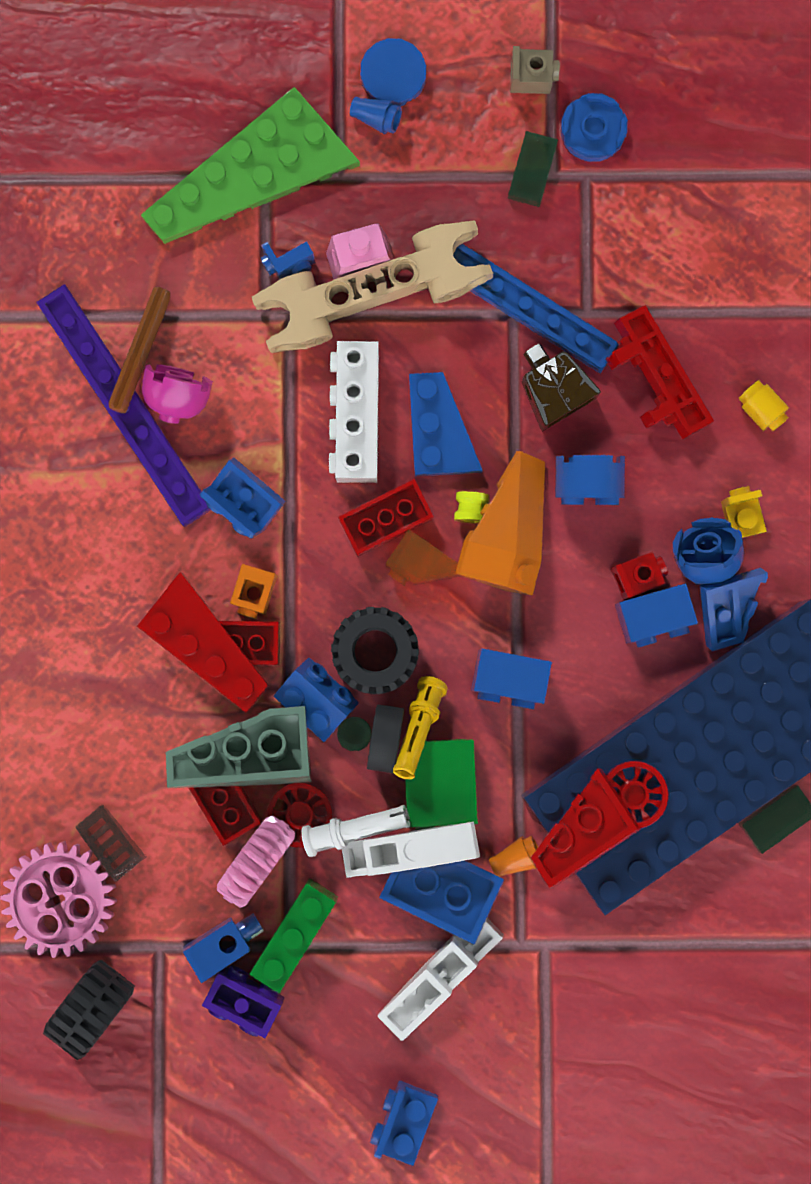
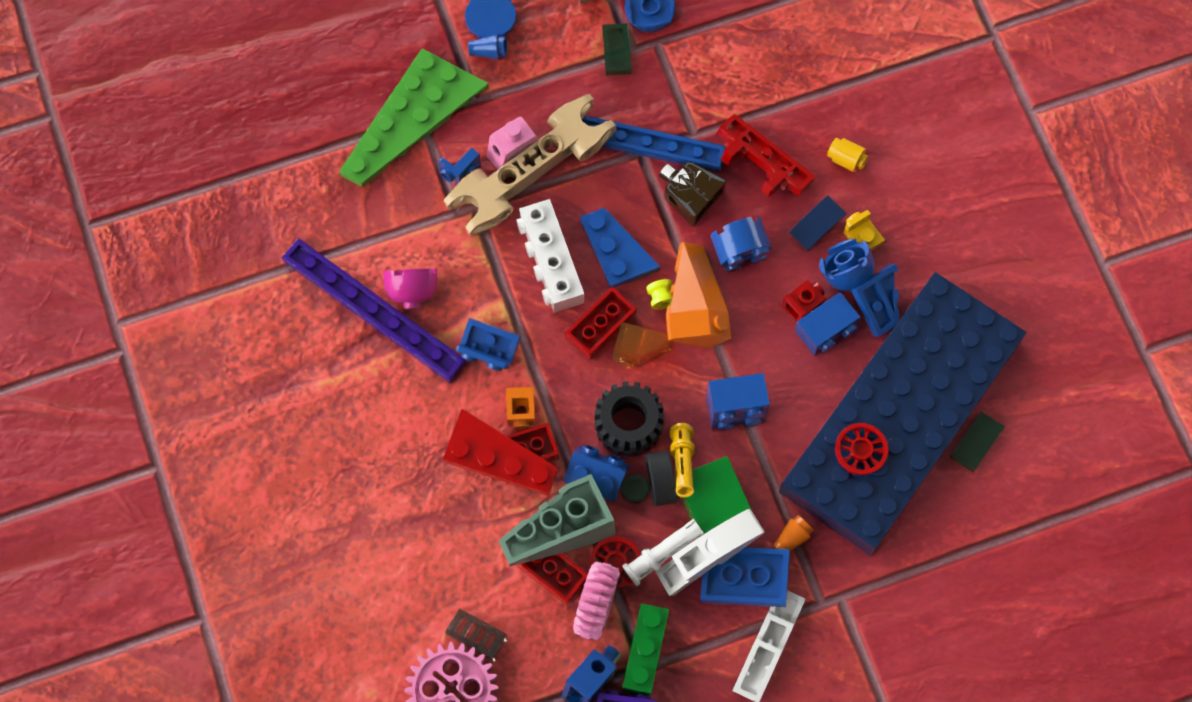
camera: 20 degrees left, 15 degrees down
dark orange axle [109,287,171,413] -> none
red wing [530,768,641,889] -> none
none -> dark blue slope [789,195,847,251]

